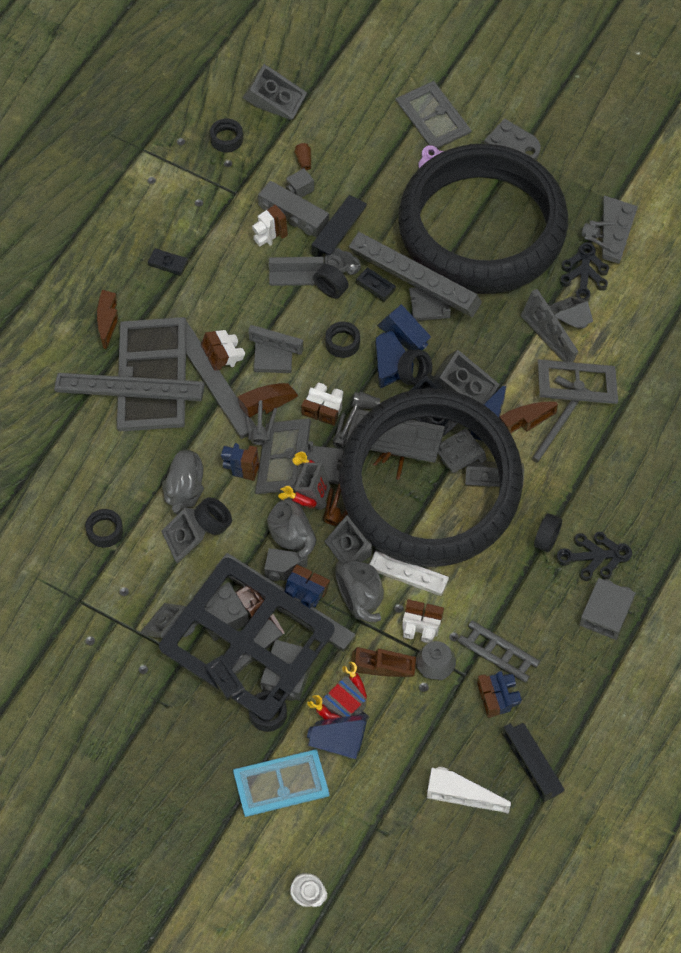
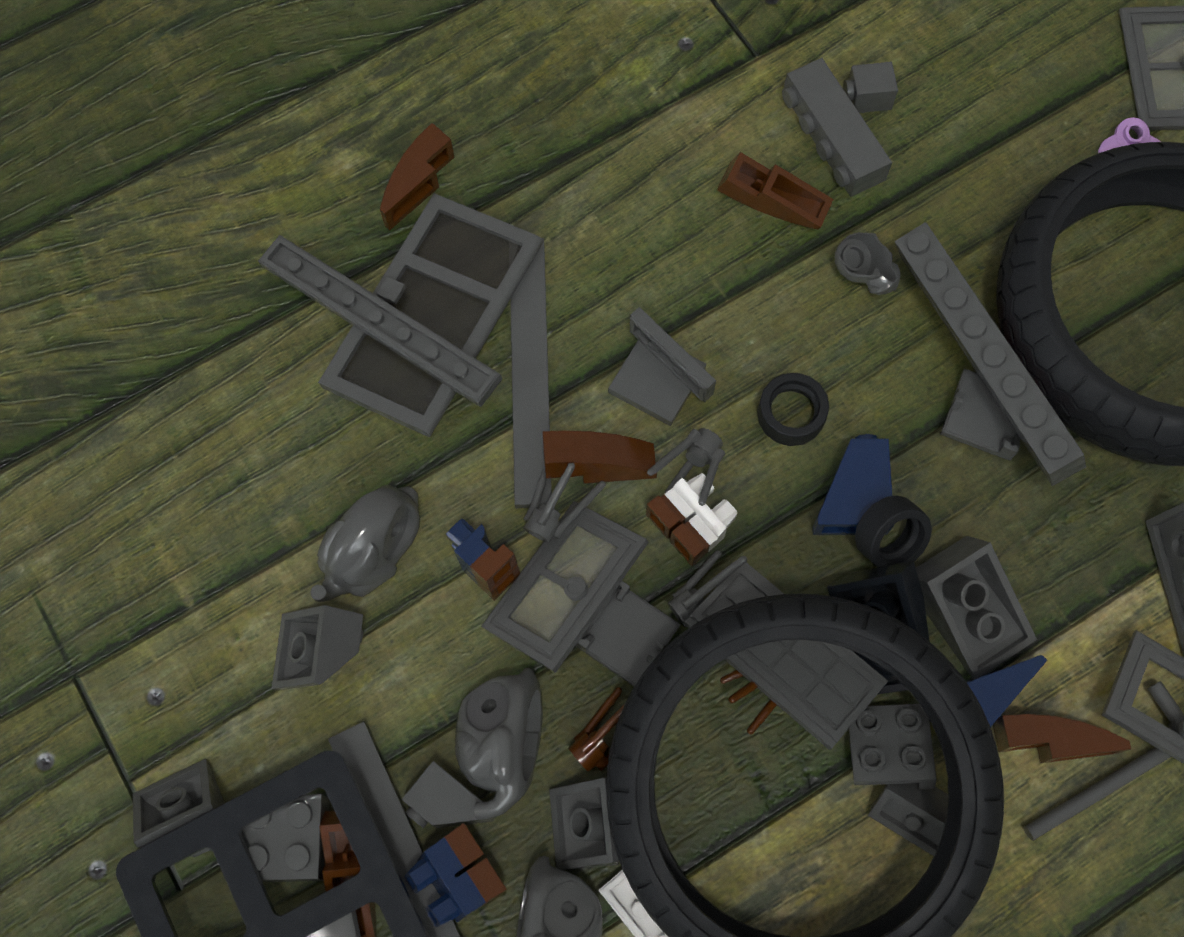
camera: 30 degrees right, 10 degrees up
black tyre [85,509,123,548] -> none
black plate [148,248,188,276] -> none
black tyre [194,497,232,535] -> none
hips [201,330,245,371] -> none
white hips [252,204,288,246] -> none
dark grey panel [269,257,324,286] -> none
torso [278,452,330,510] -> none
reddish brown cone [294,143,312,171] -> none
black panel [311,195,367,257] -> none
black tyre [313,264,349,299] -> none
dark grey cone [352,391,380,409] -> none
black plate [356,267,396,302] -> none
dark blue slope [377,304,431,350] -> none
none -> dark grey plant [647,428,726,506]
none -> reddish brown slope [717,152,833,230]

